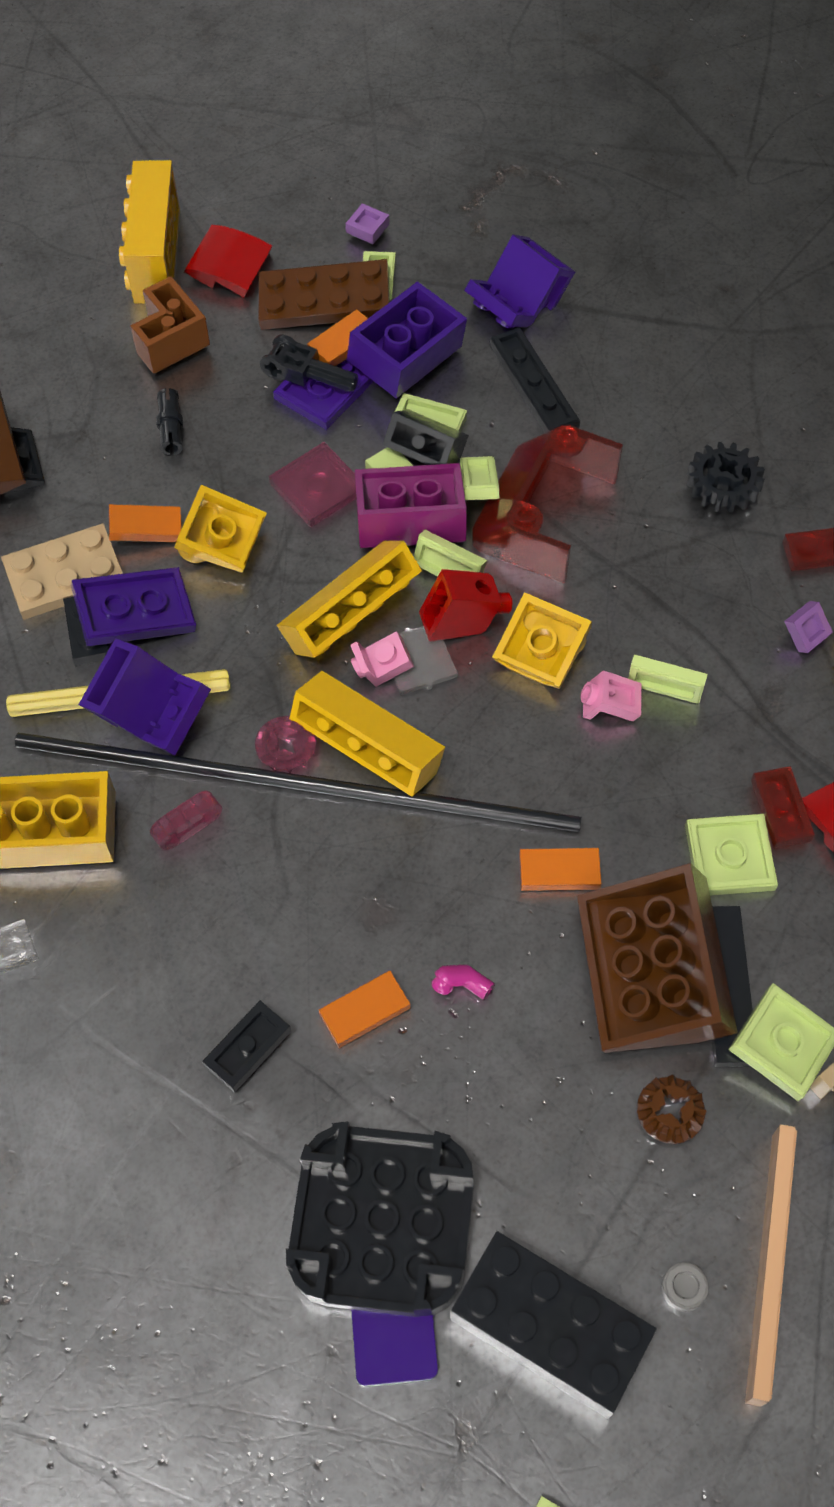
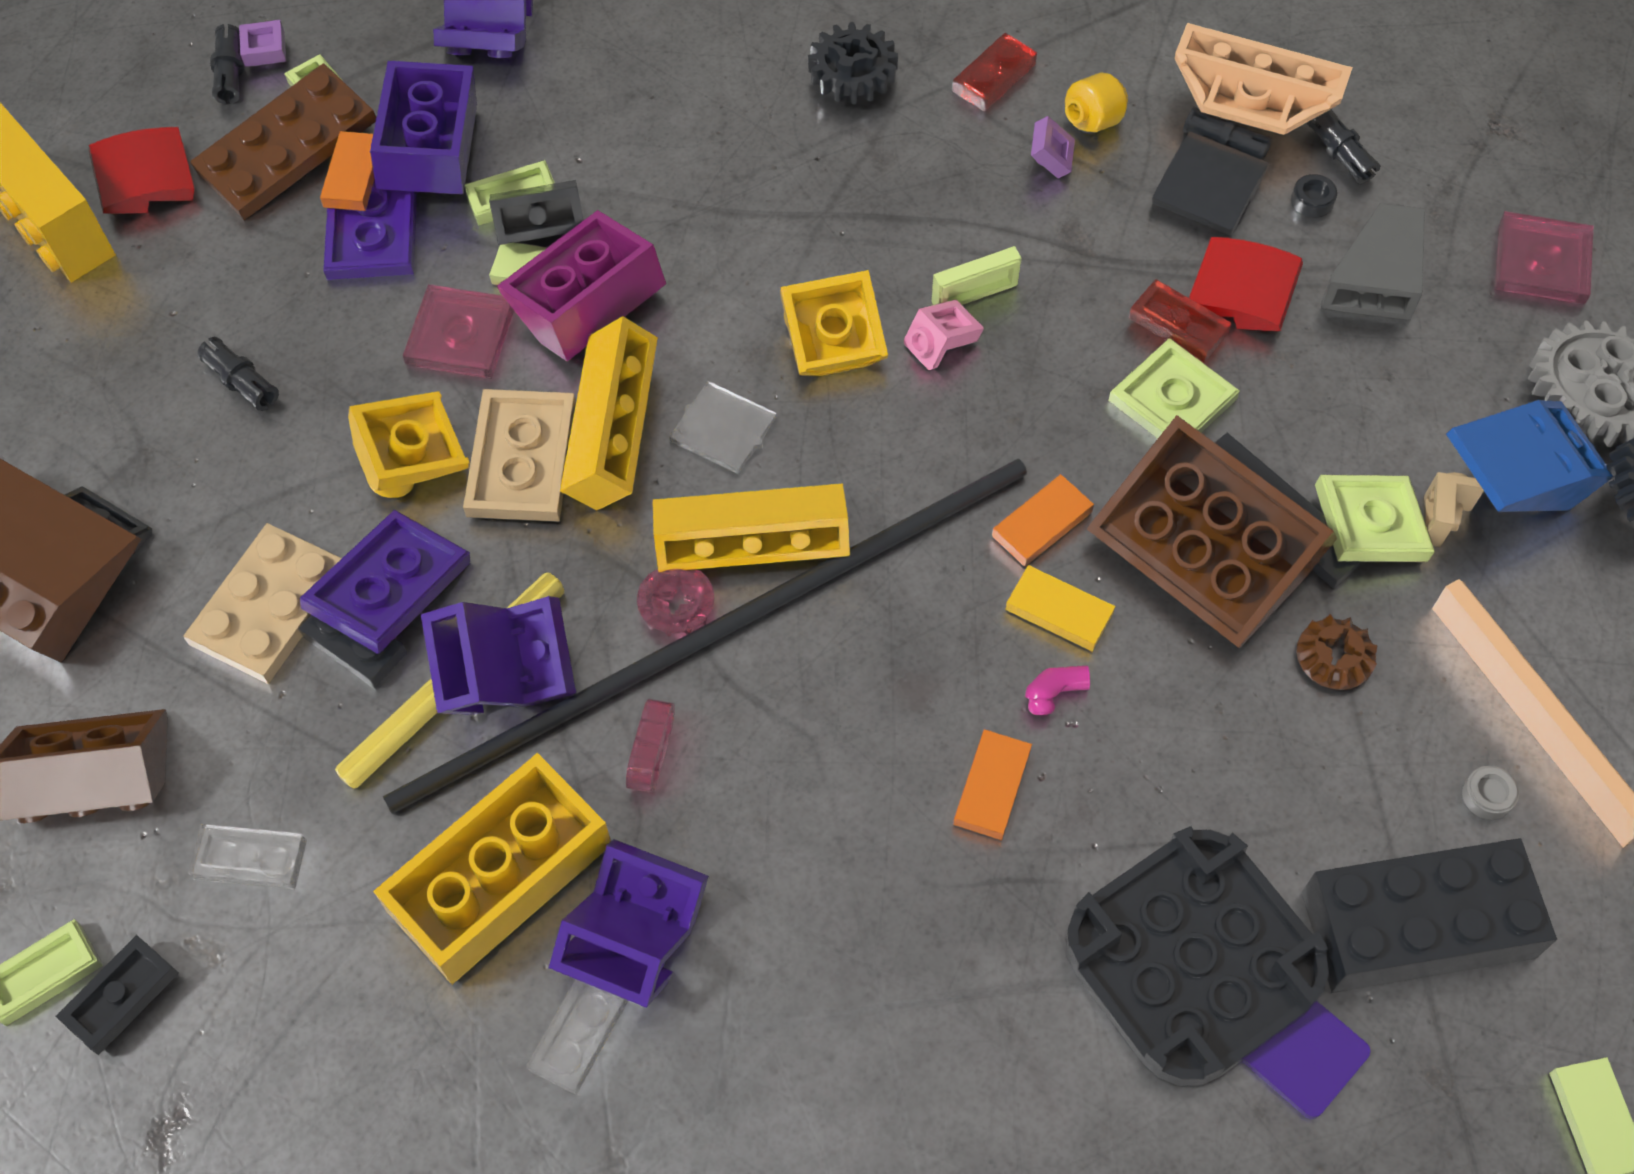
camera: 40 degrees left, 0 degrees up
orange tile [109,504,181,542] -> none
dark orange brick [130,276,210,374] -> none
black plate [202,1000,291,1093] -> none
black connector [260,334,359,392] -> none
bright pink bracket [350,631,414,687] -> none
yellowish green tile [414,529,487,577] -> none
red torso [419,569,513,641] -> none
yellowish green tile [460,456,499,500] -> none
clear red windscreen [472,425,623,584] -> none
black tile [490,327,580,440] -> none
none -> black pin [210,24,244,104]
none -> tan plate [463,389,576,522]
none -> dark purple piece [548,839,709,1008]
none -> yellow tile [1005,565,1116,652]

